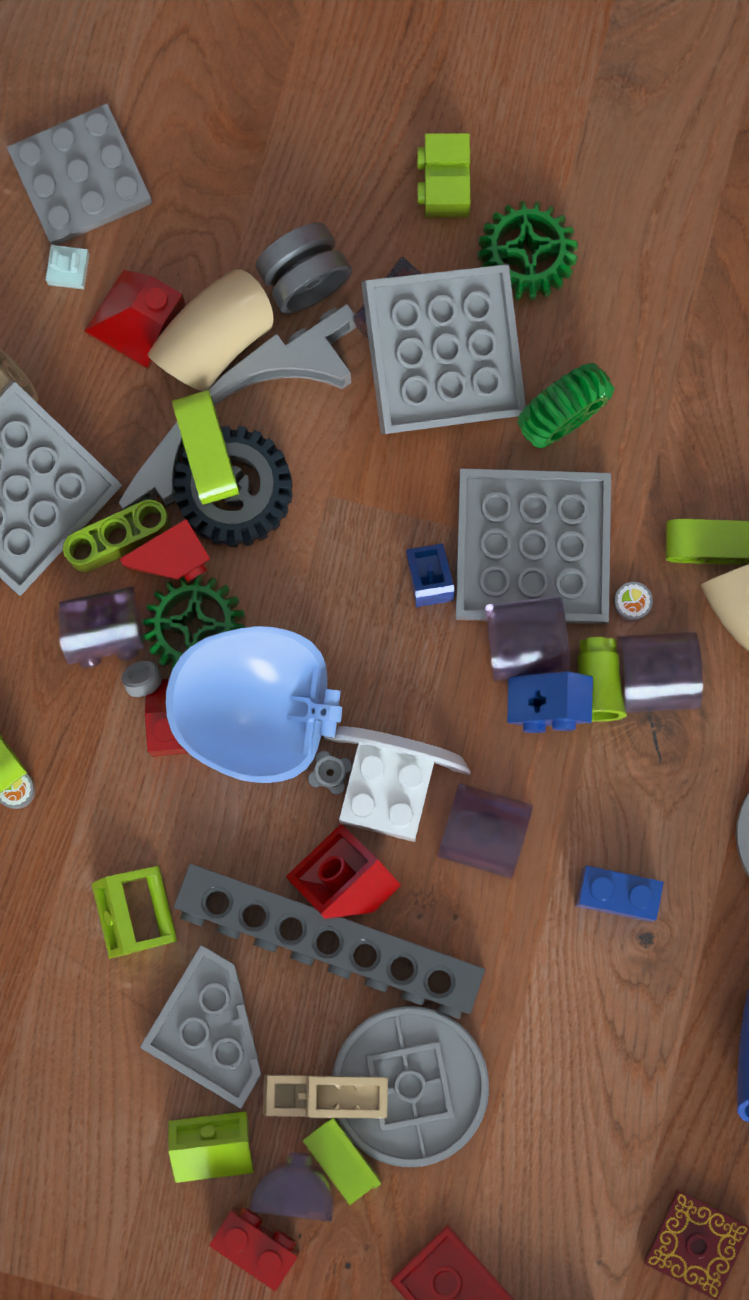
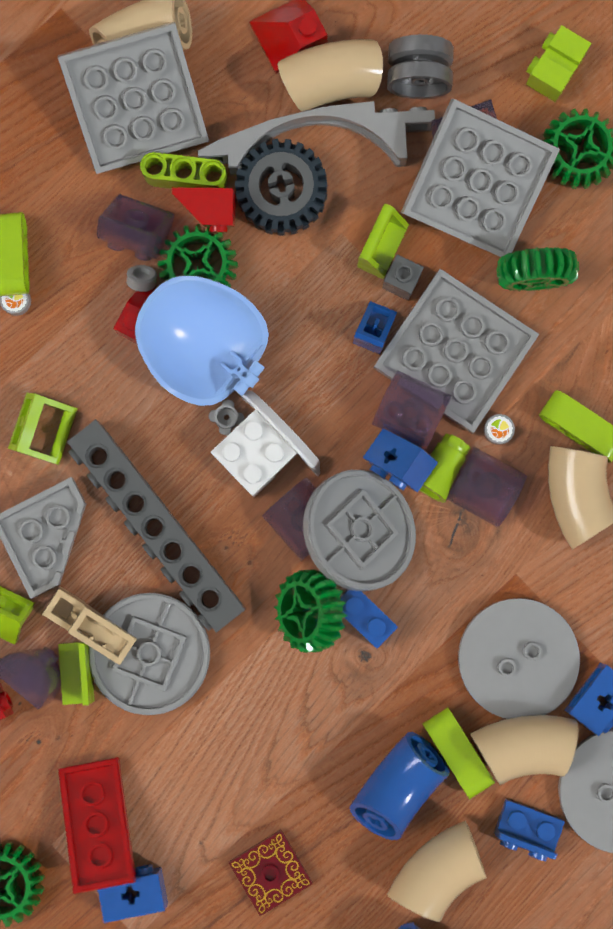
camera: 30 degrees right, 5 degrees up
lime beam [172,390,239,505] -> none
red slope [286,824,401,919] -> none
none -> green gear [274,570,347,653]
none -> light grey plate [303,470,416,591]
none -> lime tile [357,204,409,279]
none -> dark grey brick [382,255,424,301]

